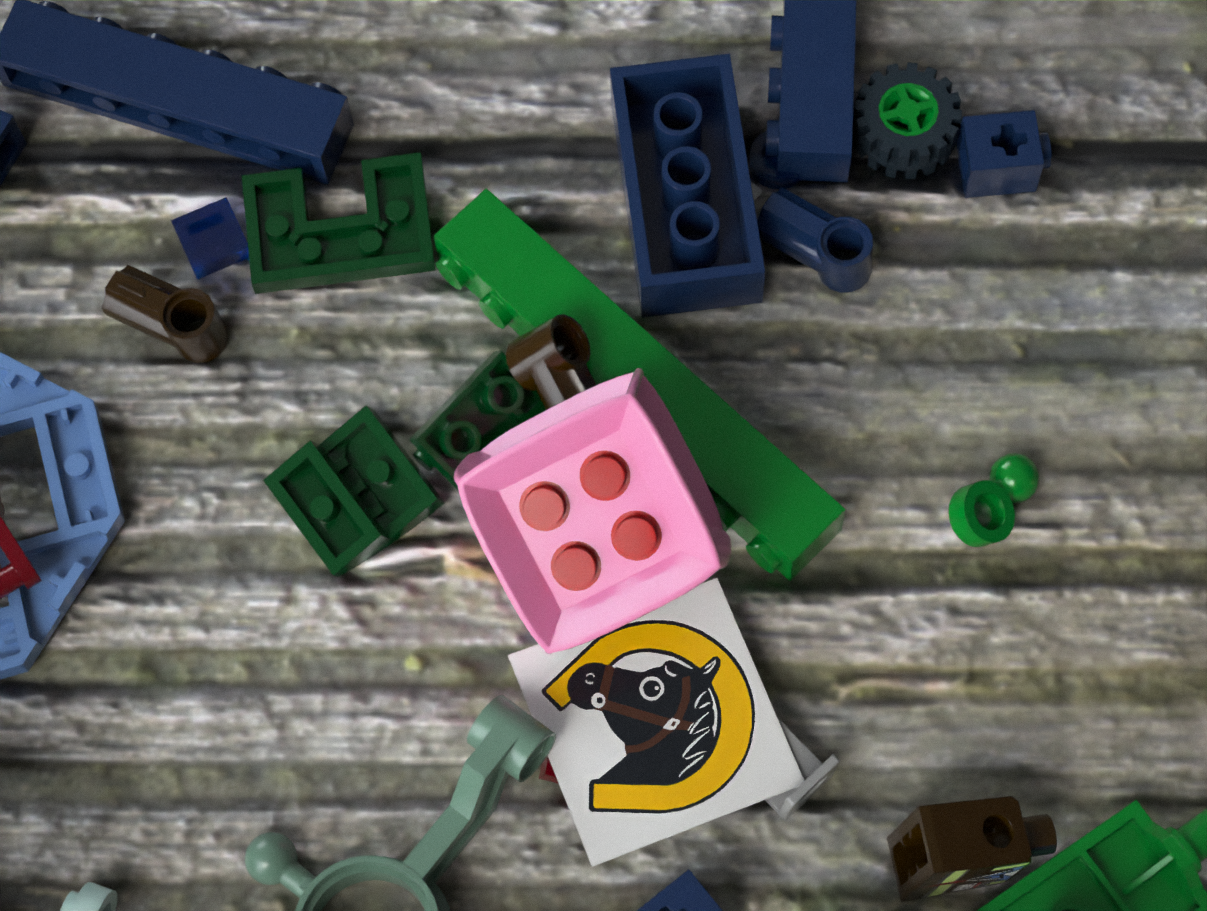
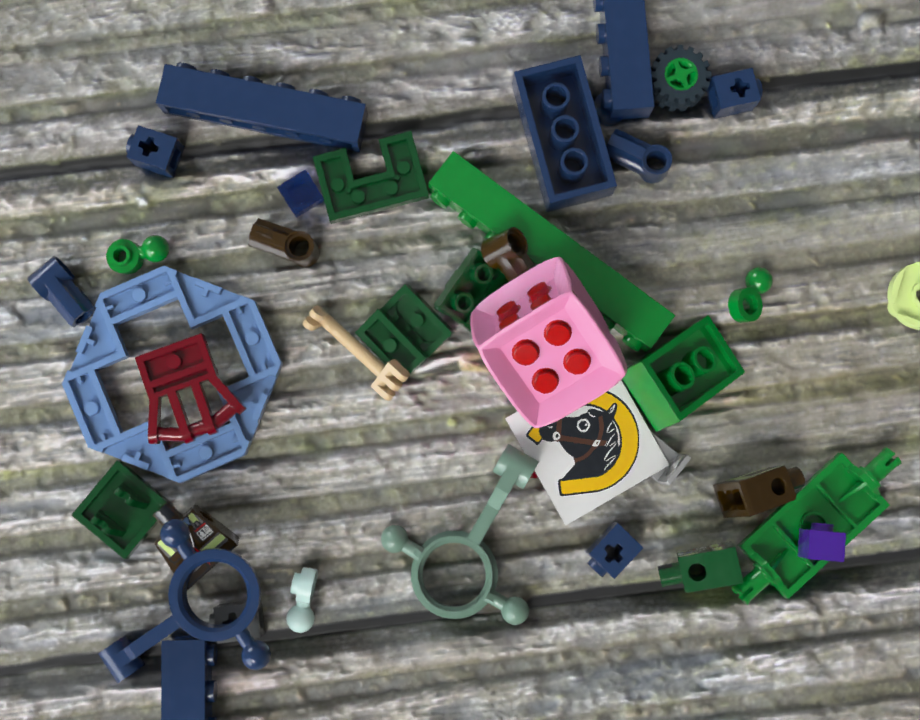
camera: 15 degrees left, 15 degrees up
none -> tan hinge [303,305,410,401]
none -> green slope [622,315,745,432]

